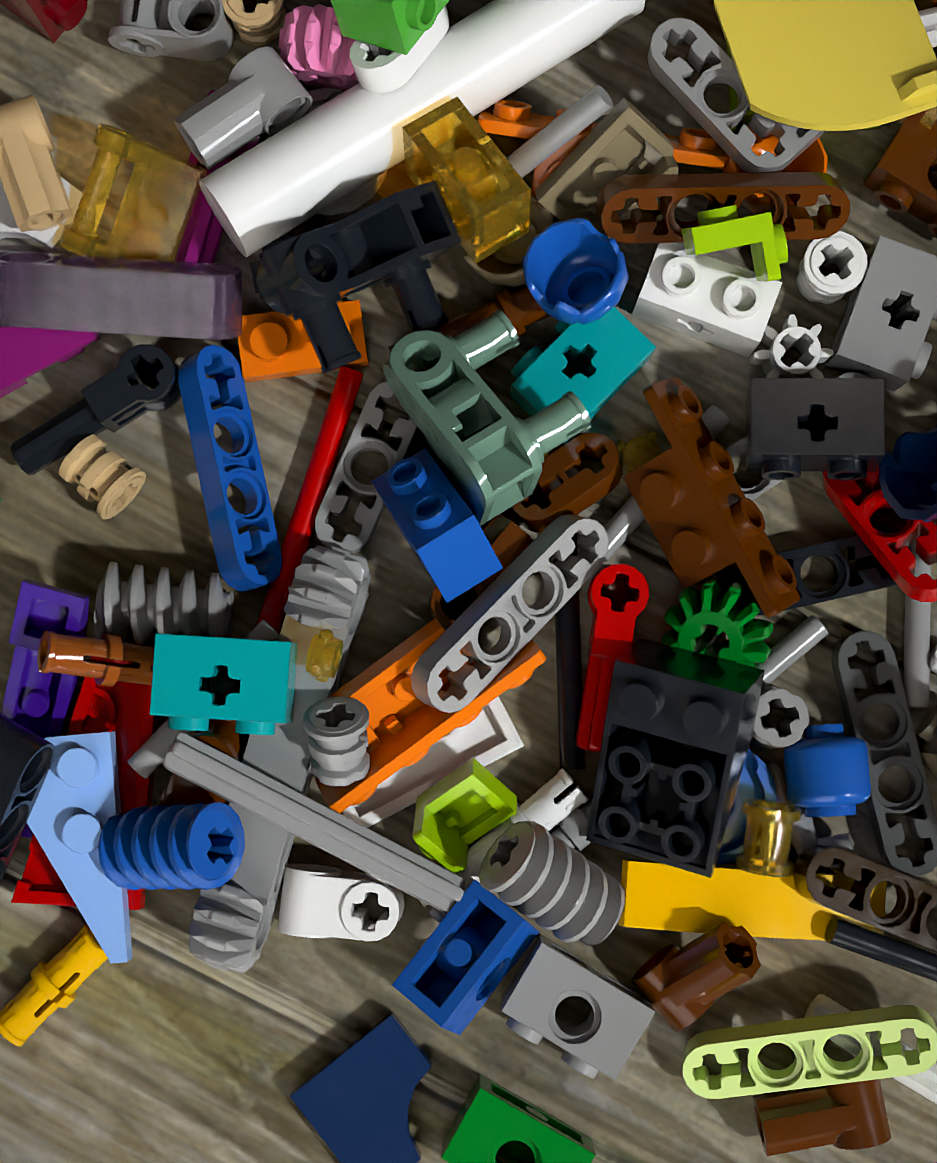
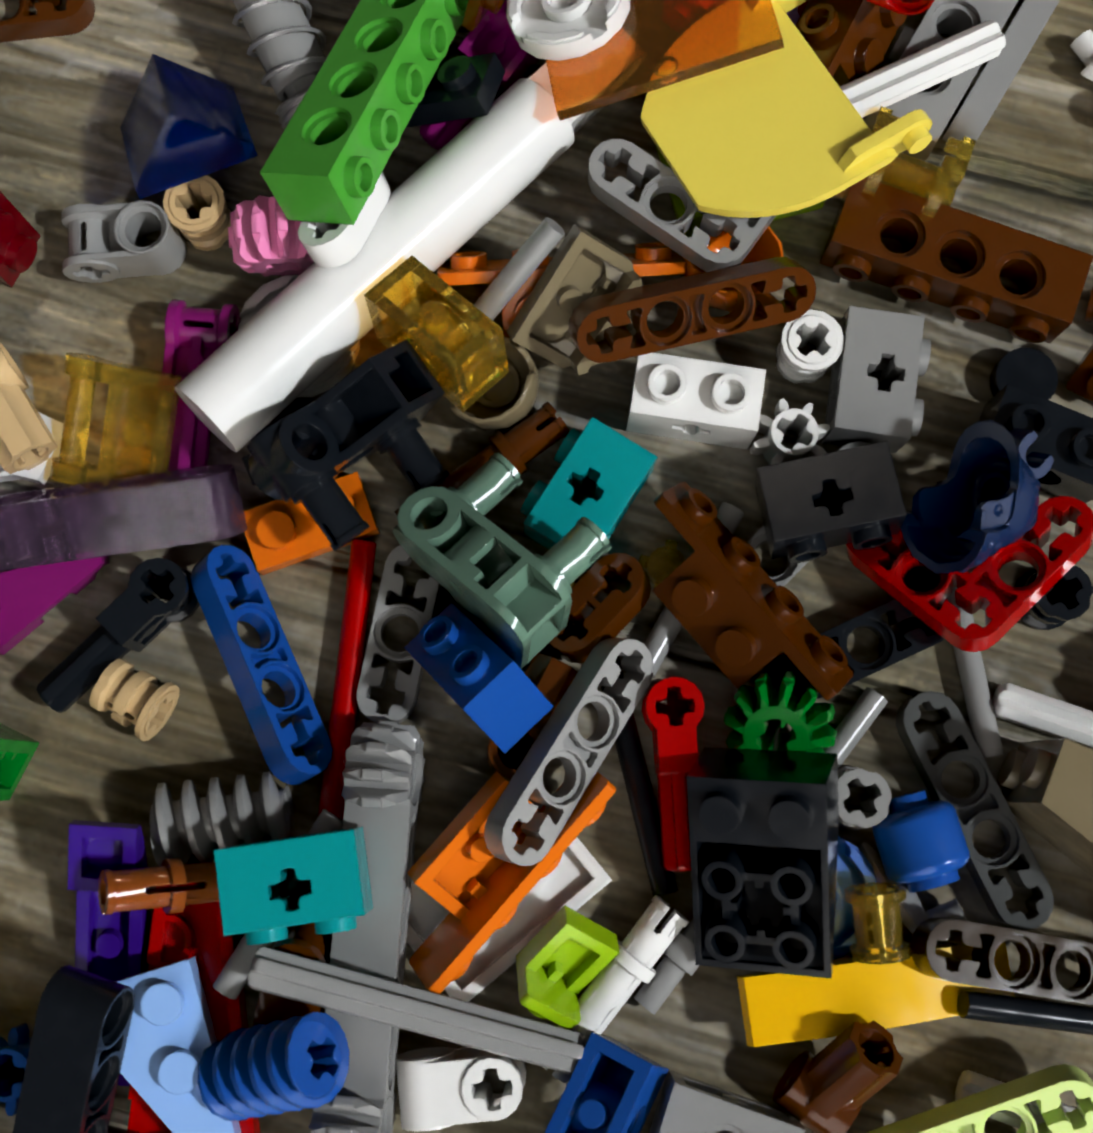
camera: 15 degrees left, 5 degrees down
light grey piece [174,46,313,170] -> none
light grey bush [303,697,370,786] -> none
clear yellow piece [306,629,343,682] -> none
light grey piece [479,821,625,946] -> none
blue hair [522,218,629,325] -> none
lime bracket [681,205,788,282] -> none

